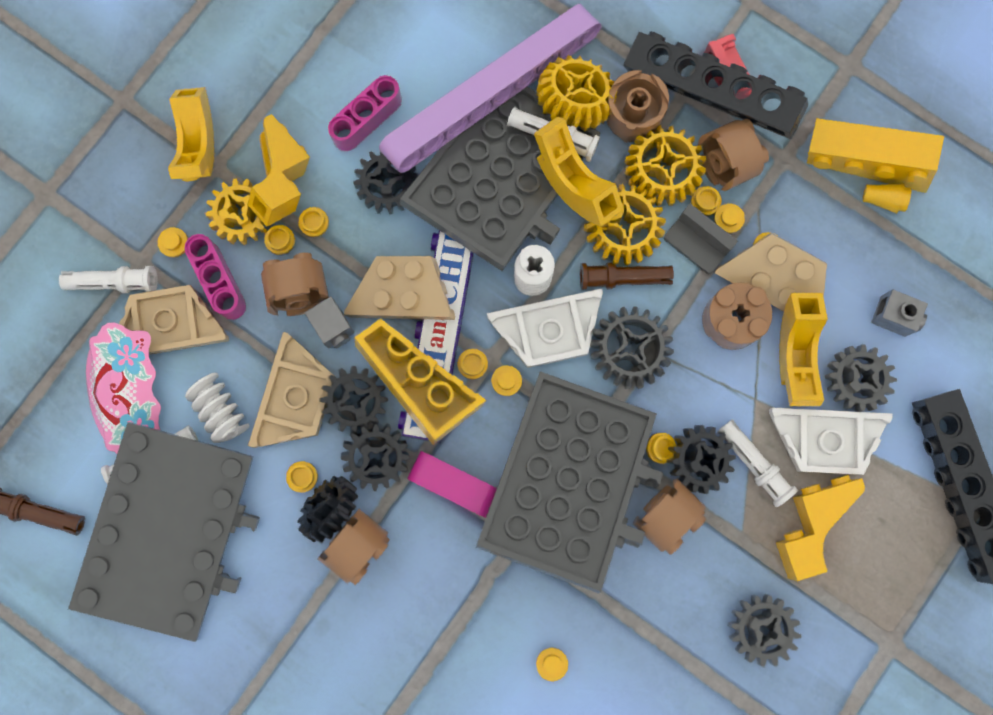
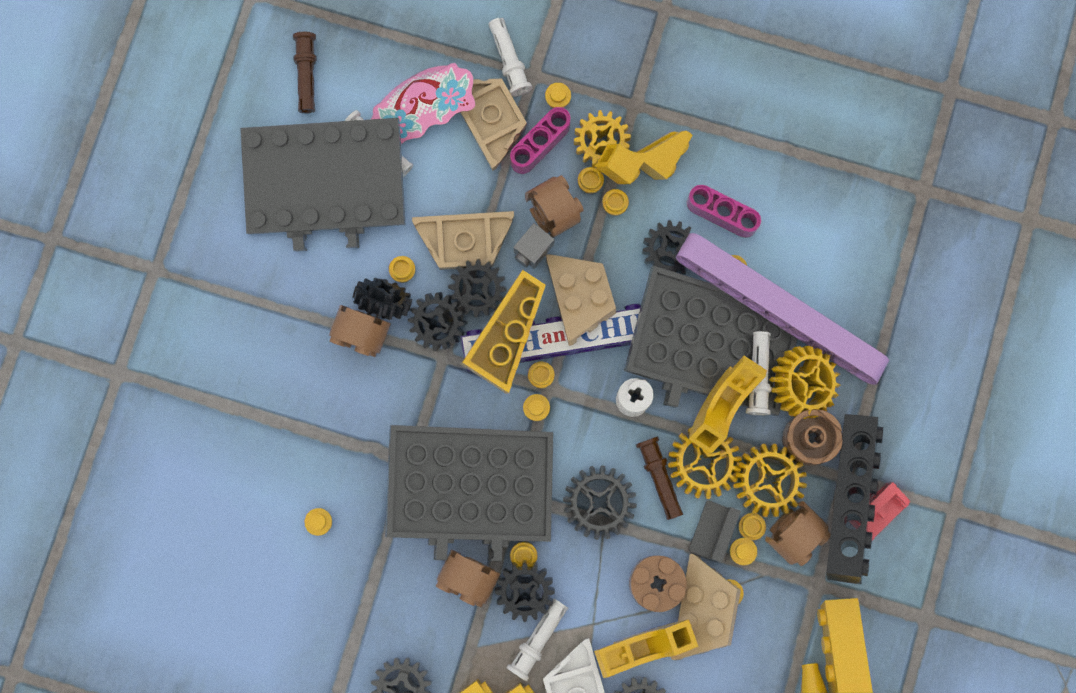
camera: 70 degrees right, 0 degrees up
yellow arch [168,87,214,182] -> none
white piece [185,373,250,443] -> none
dark pink beam [407,451,497,518] -> none
white wing [487,289,603,368] -> none

